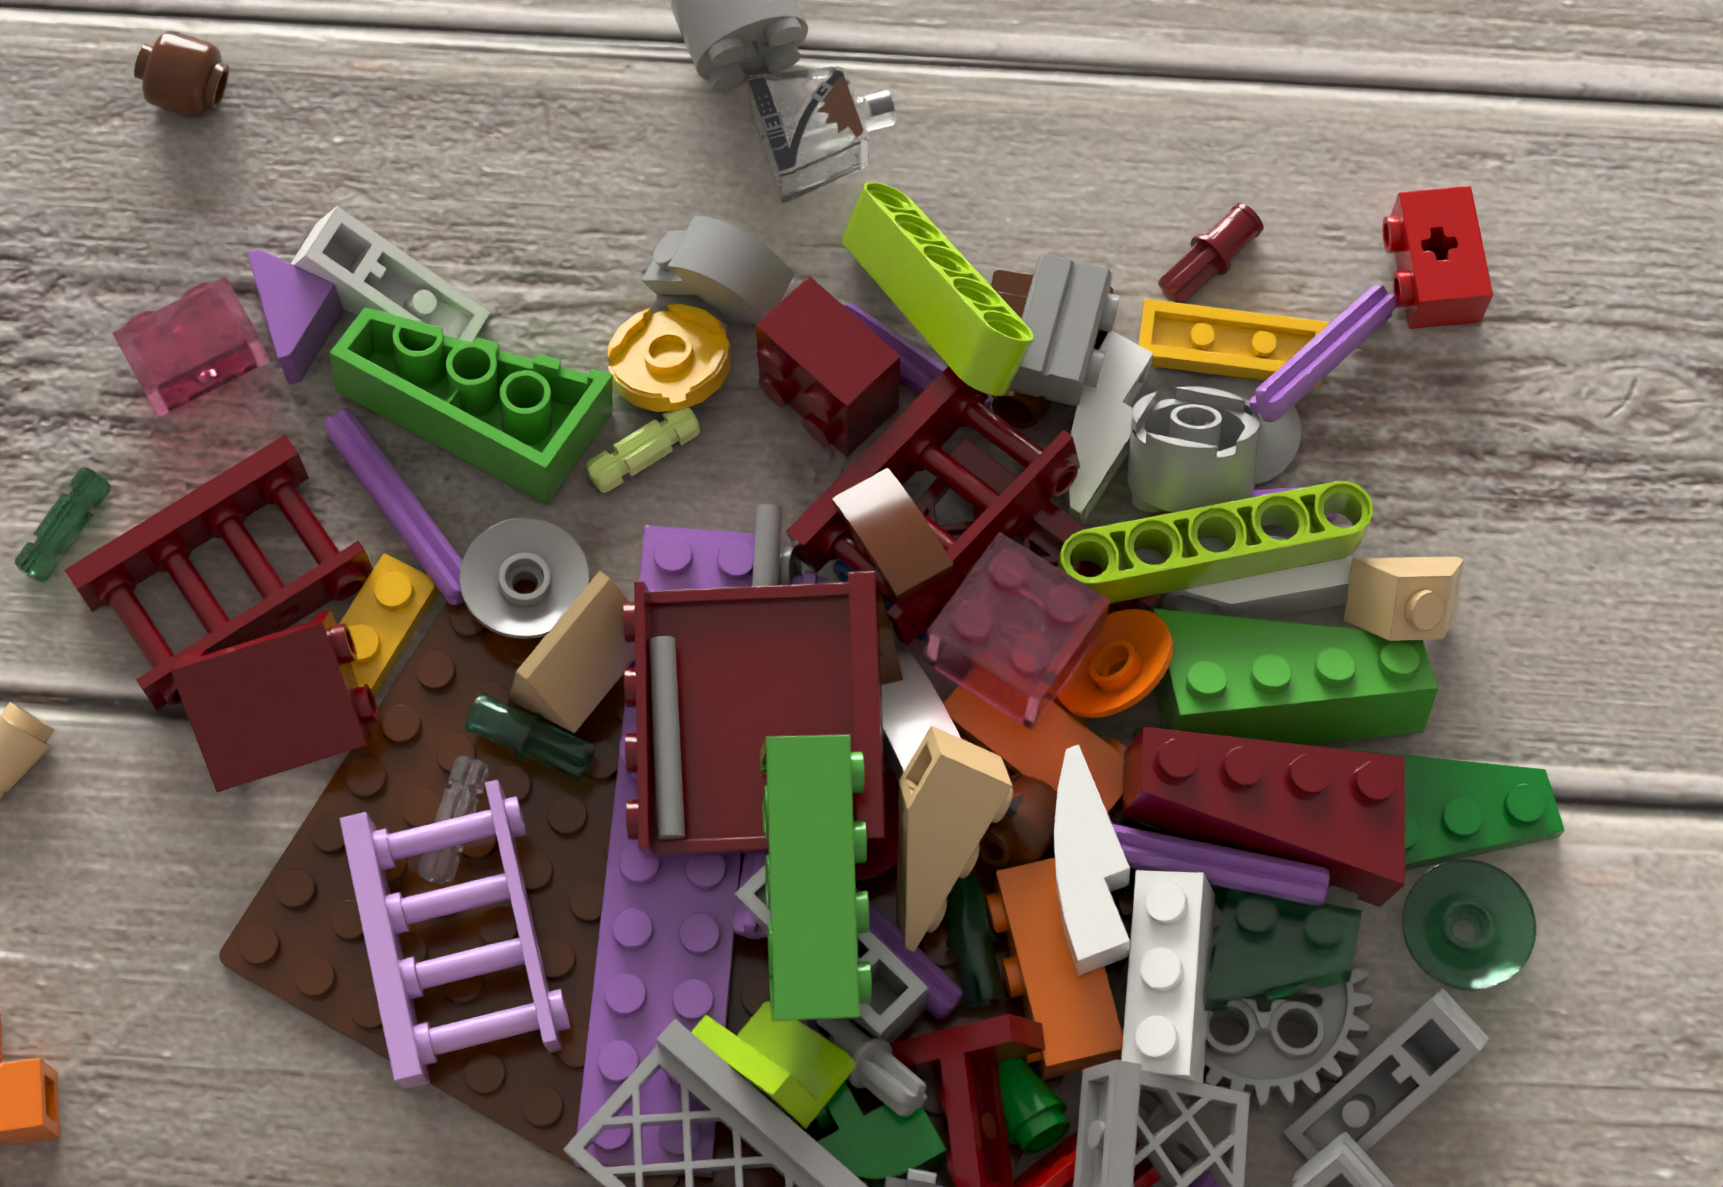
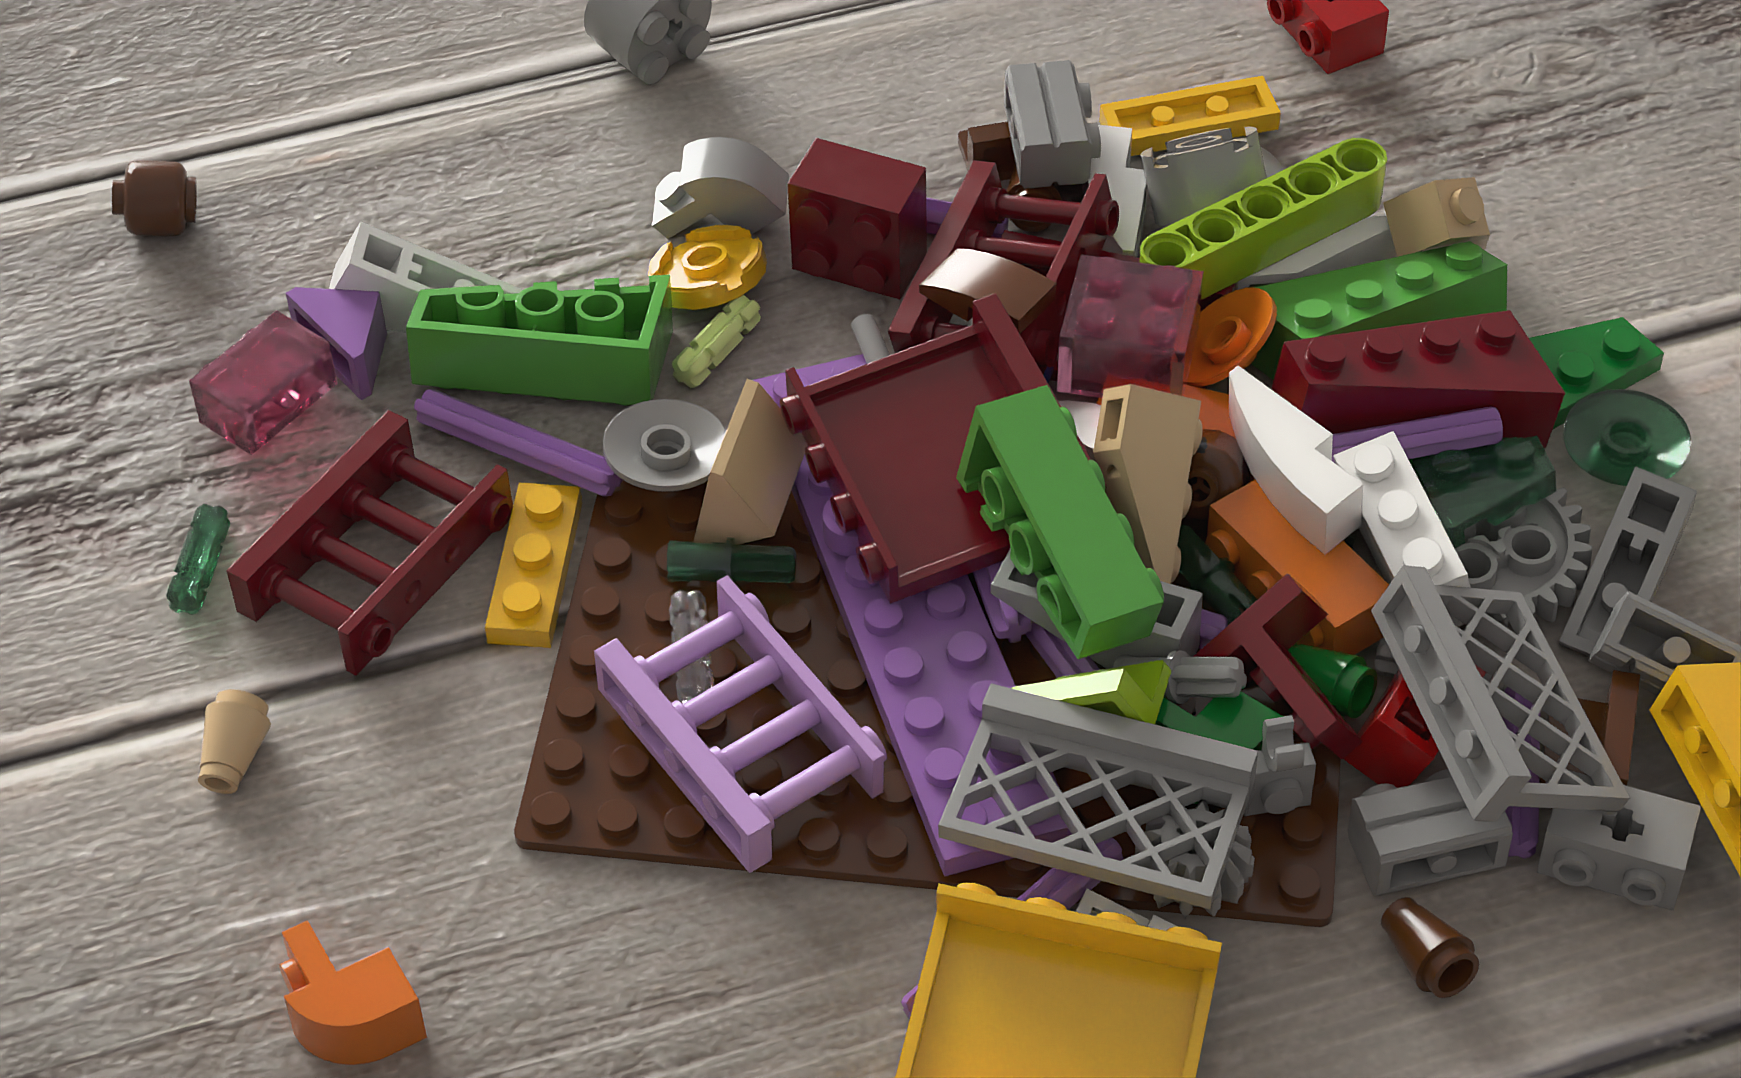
camera: 20 degrees left, 20 degrees down
dark red panel [171,609,379,792] -> none
light grey bar [648,636,685,839] -> none
clear torso [748,66,897,203] -> none
lime beam [841,182,1034,396] -> none
dark red axle [1158,203,1264,304] -> none
medium lavender axle [1249,285,1398,422] -> none

